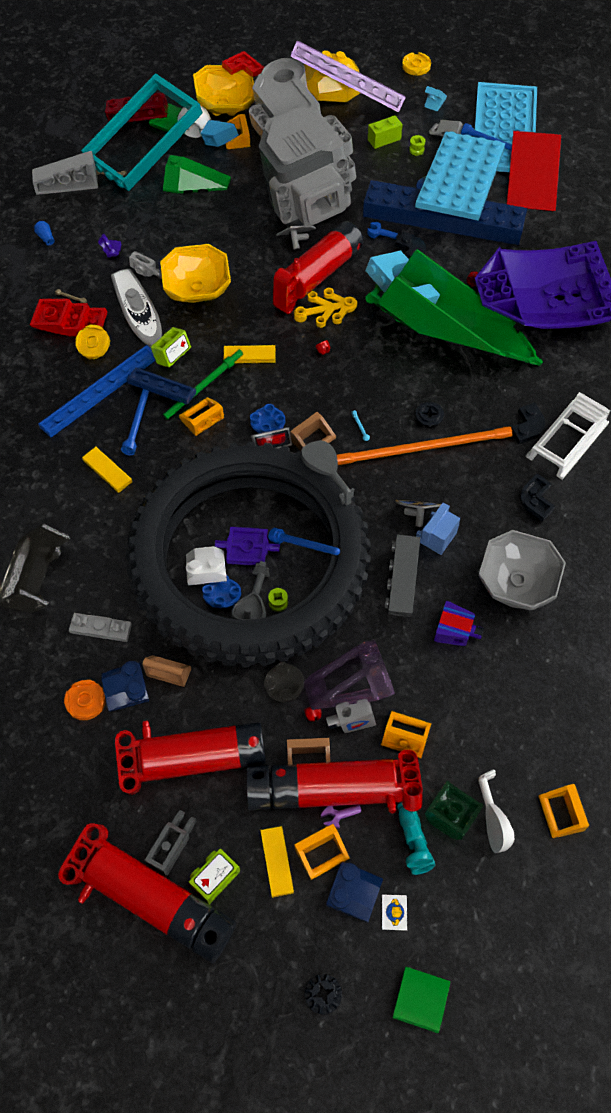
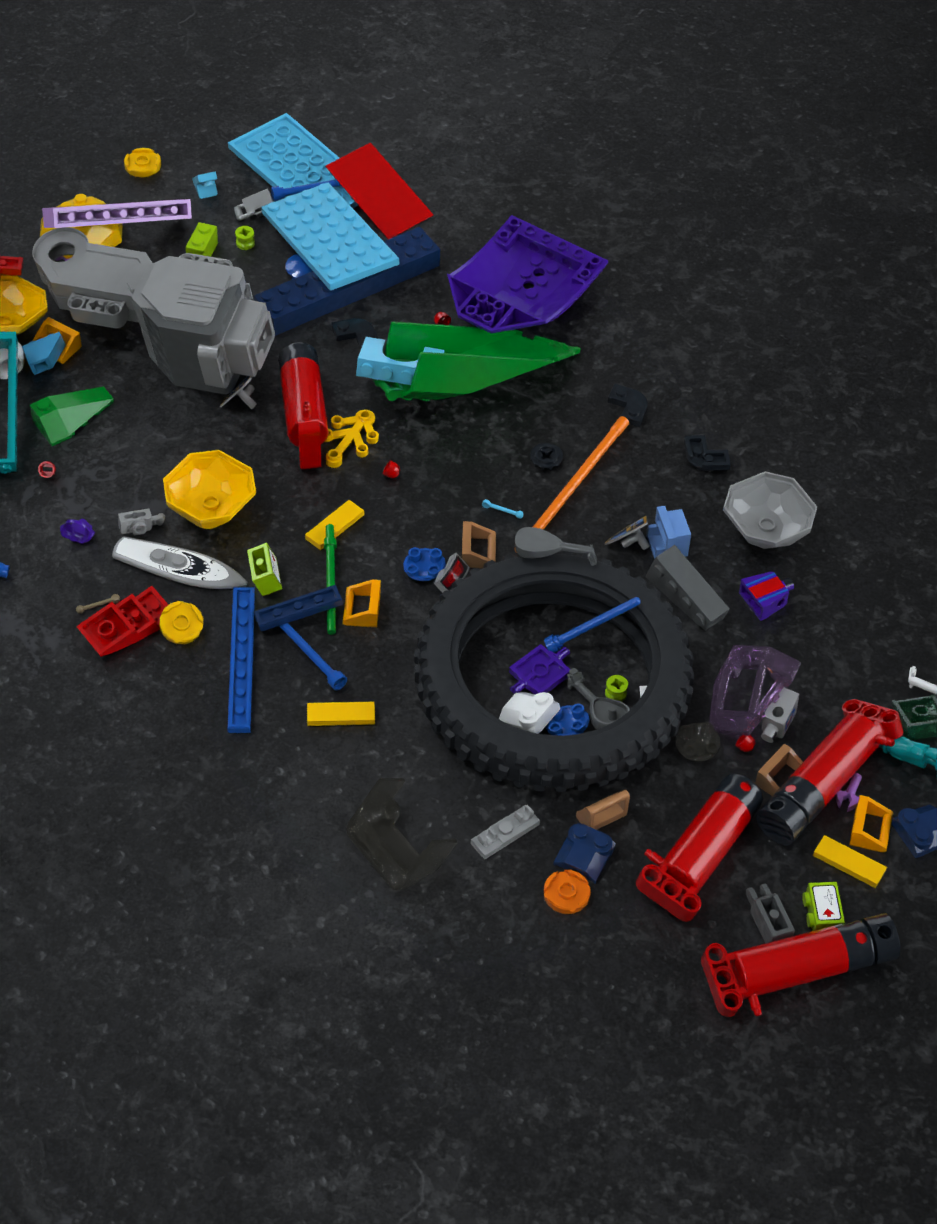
camera: 50 degrees left, 10 degrees down
blue bar [367,222,398,240] -> none
light orange tile [381,711,431,758] -> none
white piece [526,392,610,480] -> none
none -> red hinge [38,461,56,478]

